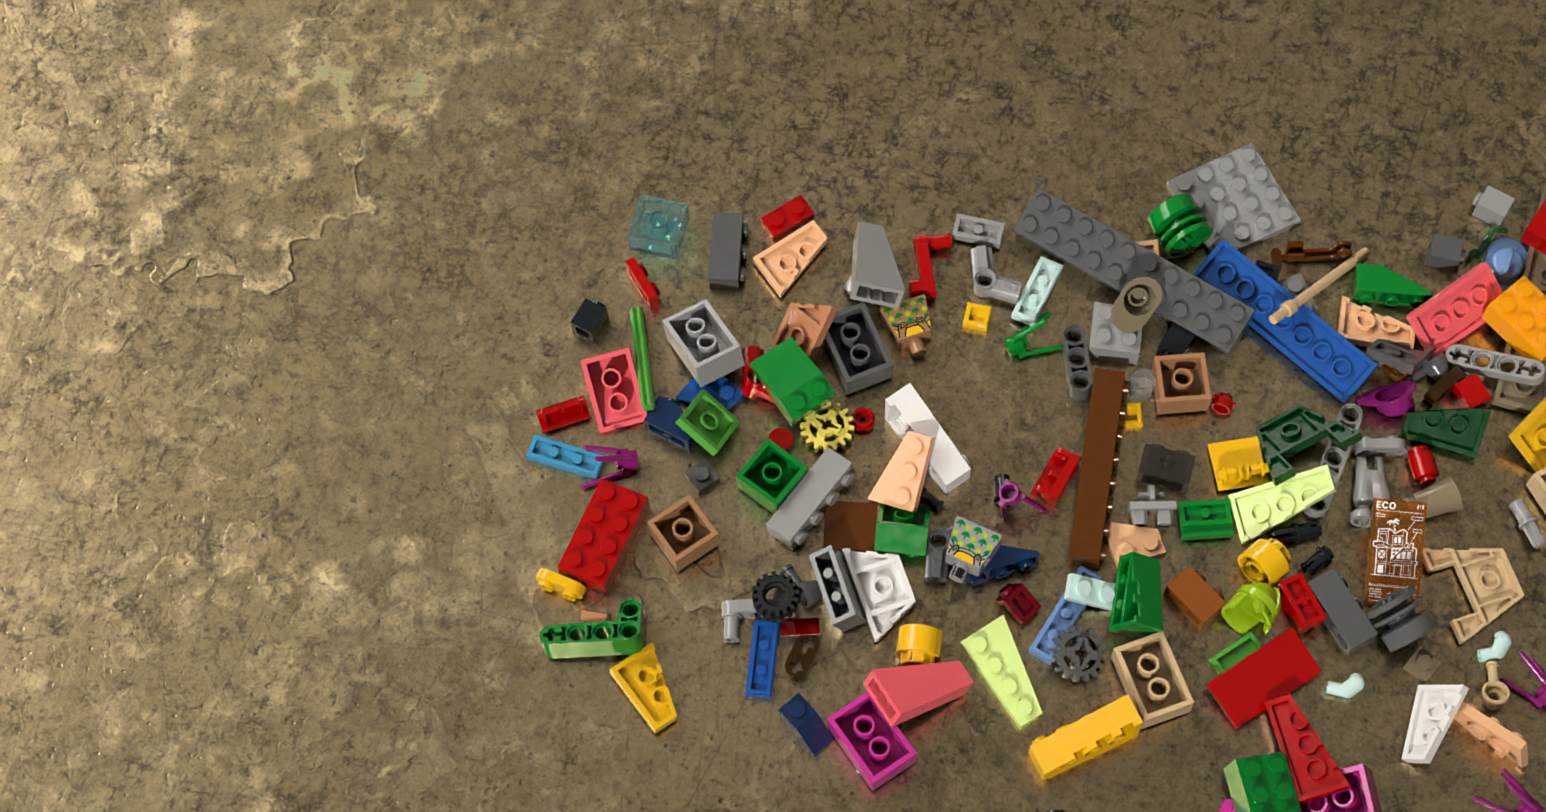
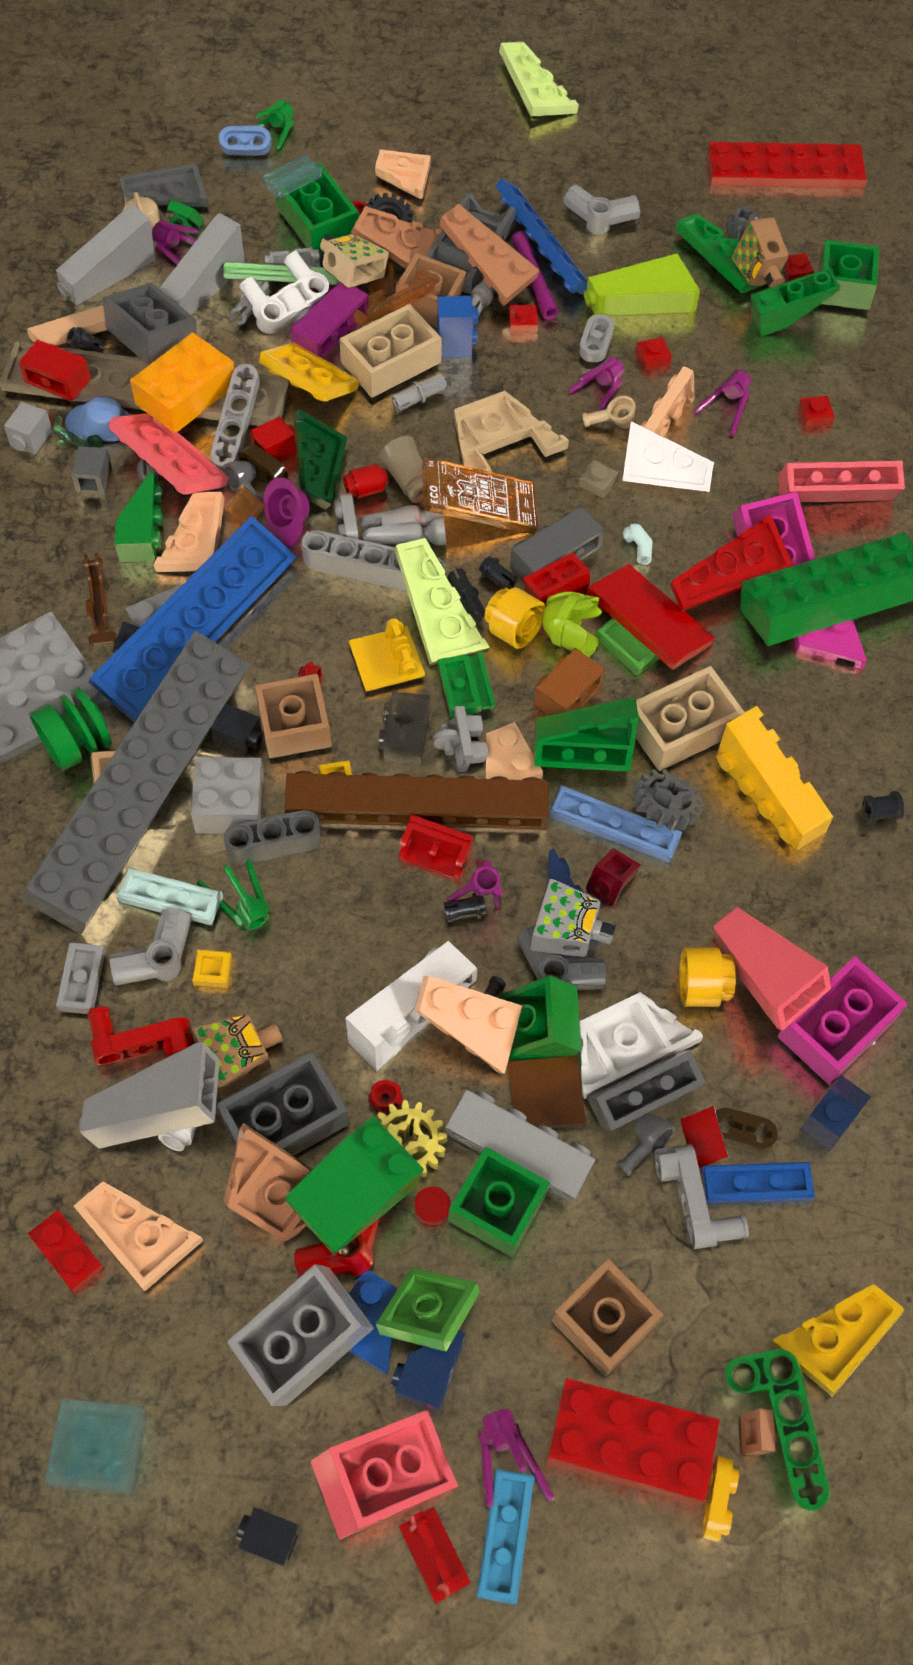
camera: 105 degrees left, 5 degrees down
red plate [625,257,660,310] -> none
bright green axle [630,306,656,411] -> none
dark grey plate [684,459,720,495] -> none
dark grey brick [709,212,748,290] -> none
black tyre [752,571,800,623] -> none
yellowish green wing [960,614,1043,730] -> none
light aqua plate [1064,573,1115,611] -> none
dark tan piece [1111,277,1163,332] -> none
clear wheel [1129,368,1156,401] -> none
dark green wing [1255,404,1362,486] -> none
tan bar [1269,247,1370,324] -> none
flat silver wing [1366,338,1434,375] -> none
dark grey wheel [1366,585,1438,652] -> none
light aqua arm [1477,631,1512,663] -> none

